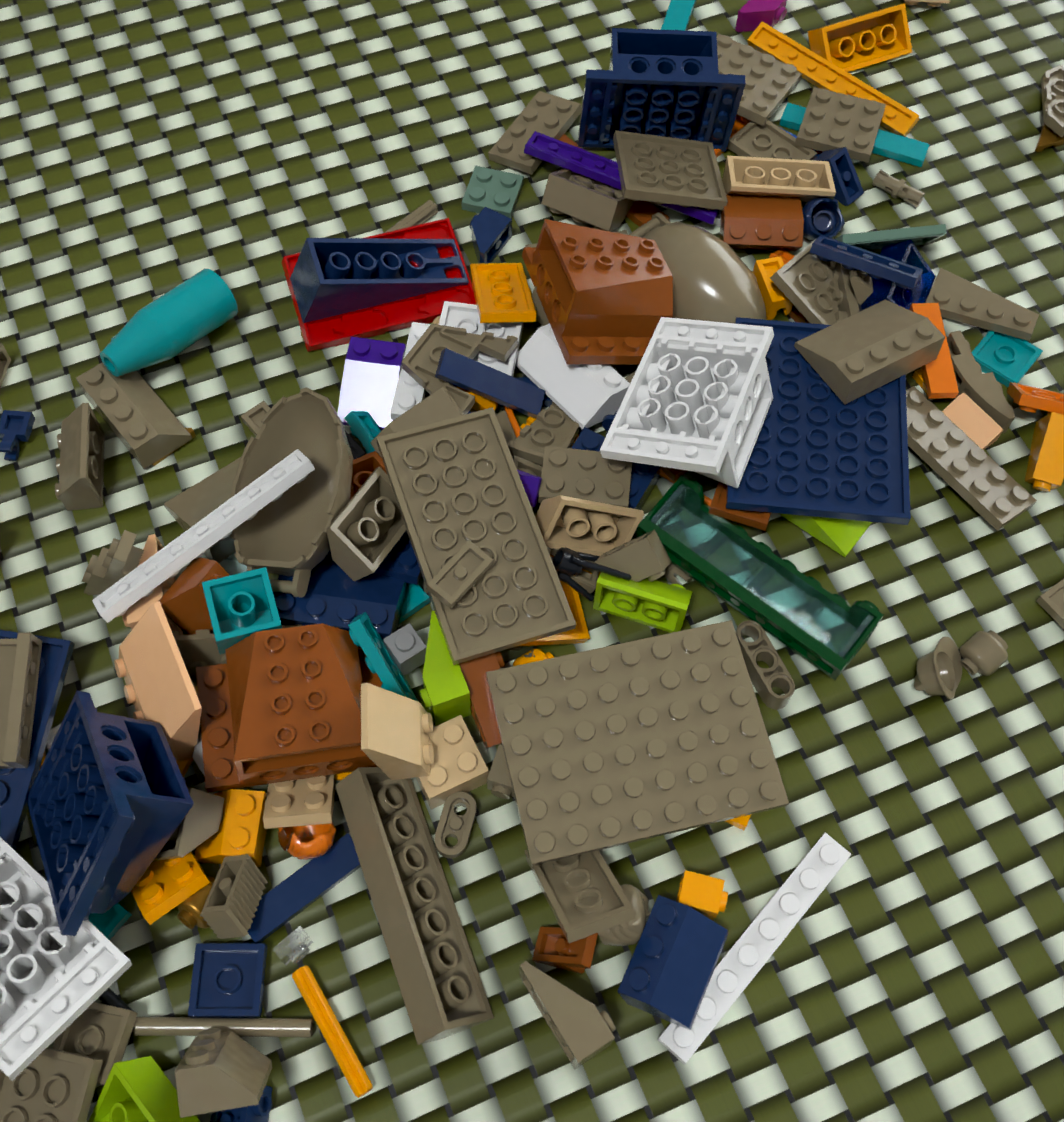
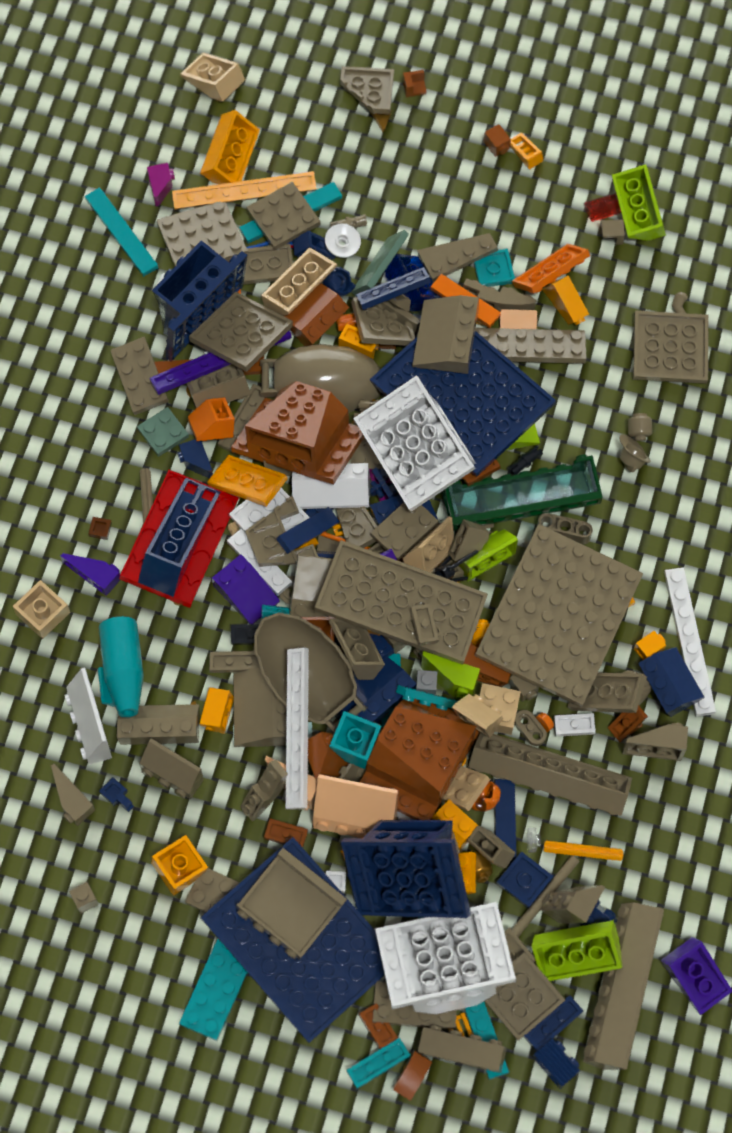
camera: 50 degrees left, 5 degrees up
none -> tan brick [12,580,70,639]
none -> dark purple slope [61,553,120,596]
none -> white slope [65,668,112,765]
none -> reddish brown plate [88,517,112,540]
none -> orange slope [188,397,235,441]
none -> light orange hinge [199,687,234,734]
none -> dark orange plate [264,818,308,848]
none -> white dish [325,224,361,258]
none -> black pin [507,445,543,476]
none -> orange tile [536,712,554,732]
none -> white plate [554,713,596,737]

